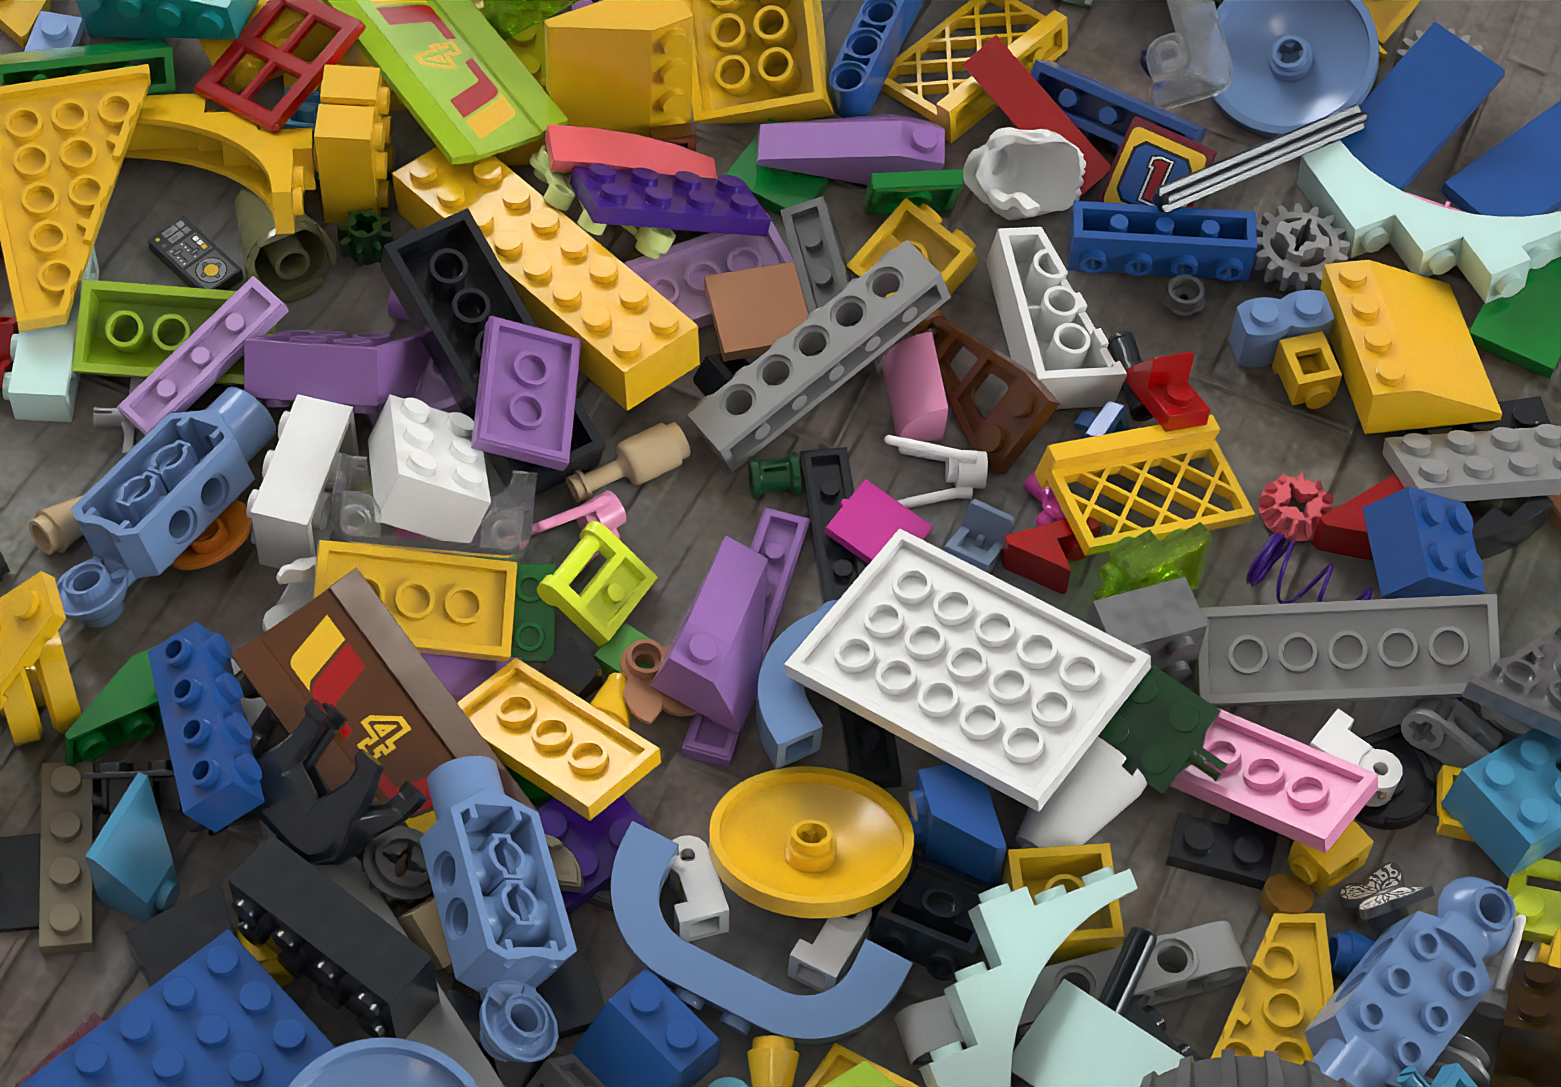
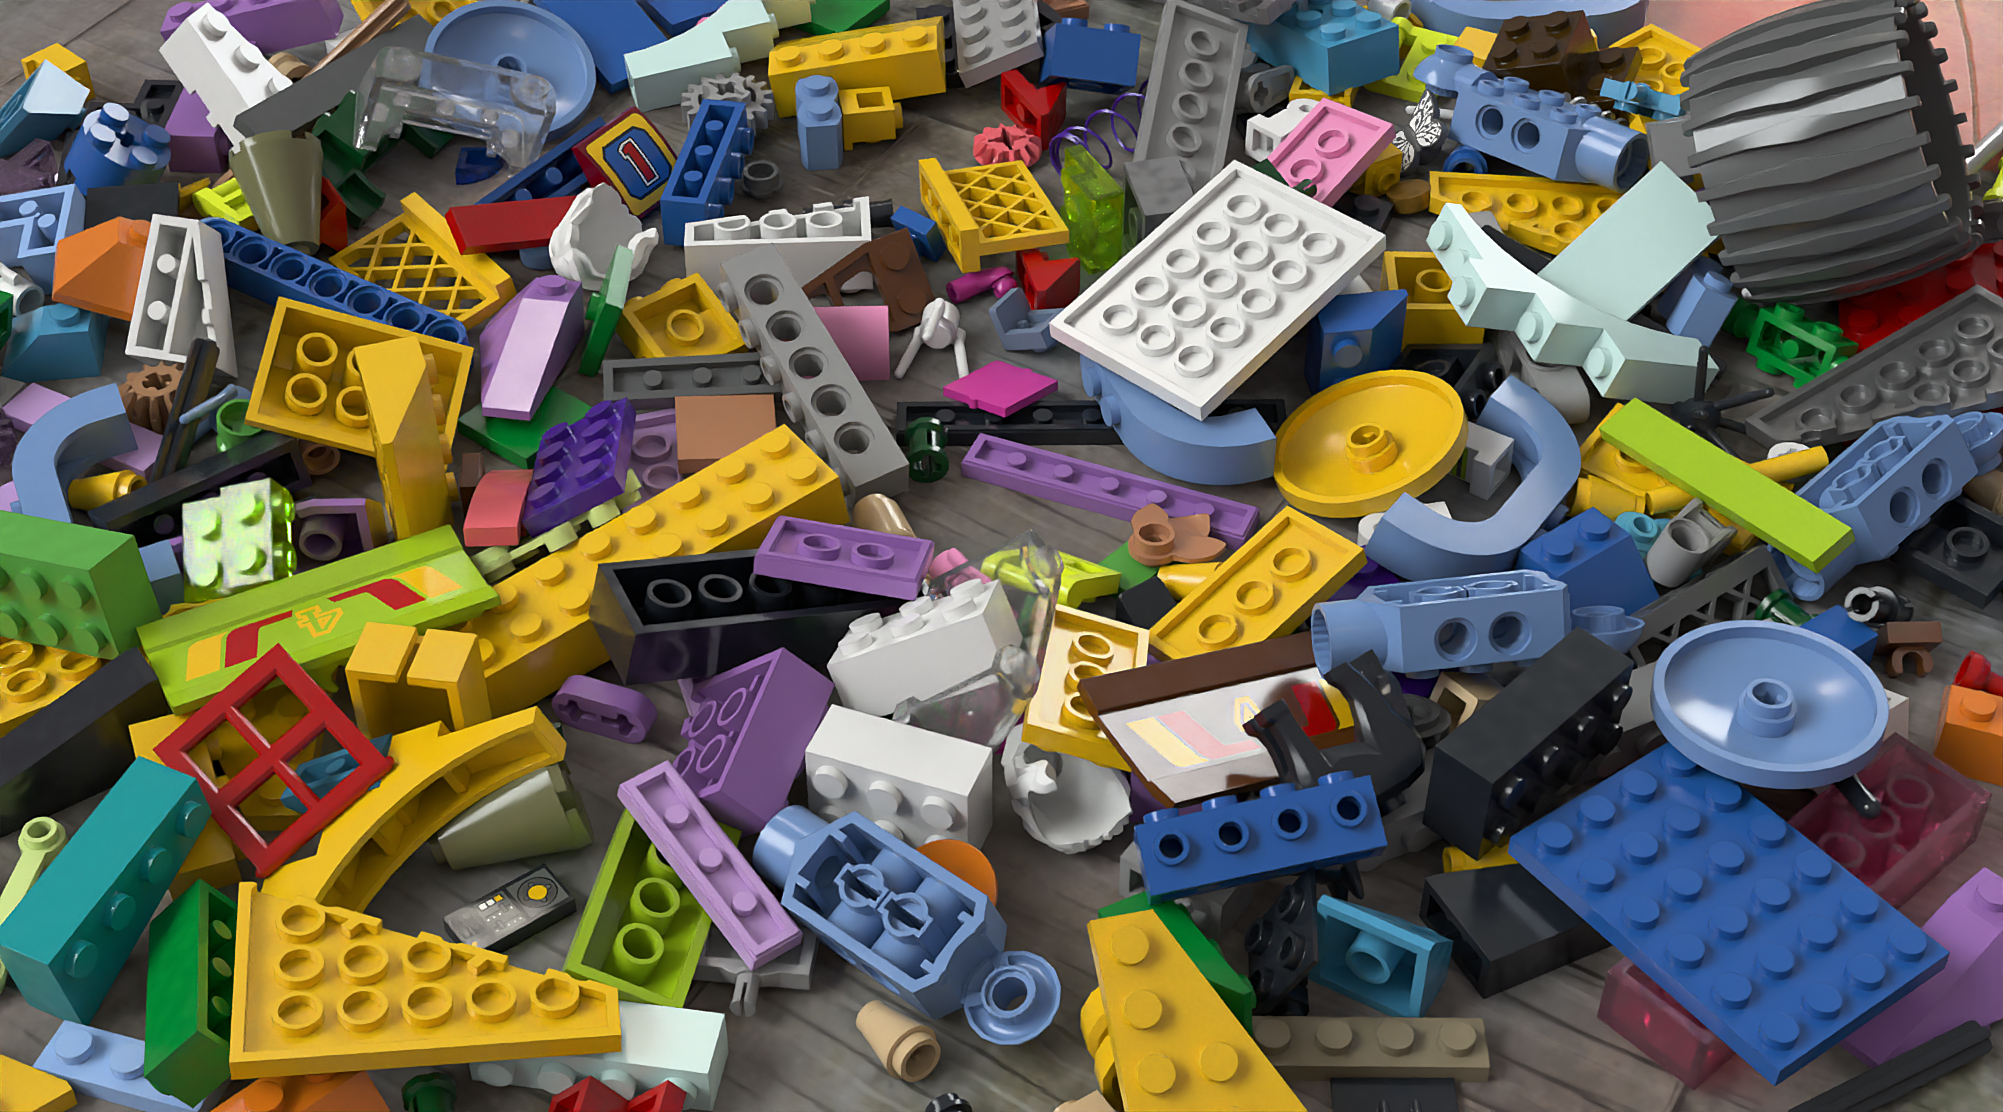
camera: 80 degrees left, 15 degrees down
medium lavender wedge [650,536,768,734] -> none
red slope [1125,351,1211,432] -> none
axle [1151,104,1368,213] -> none

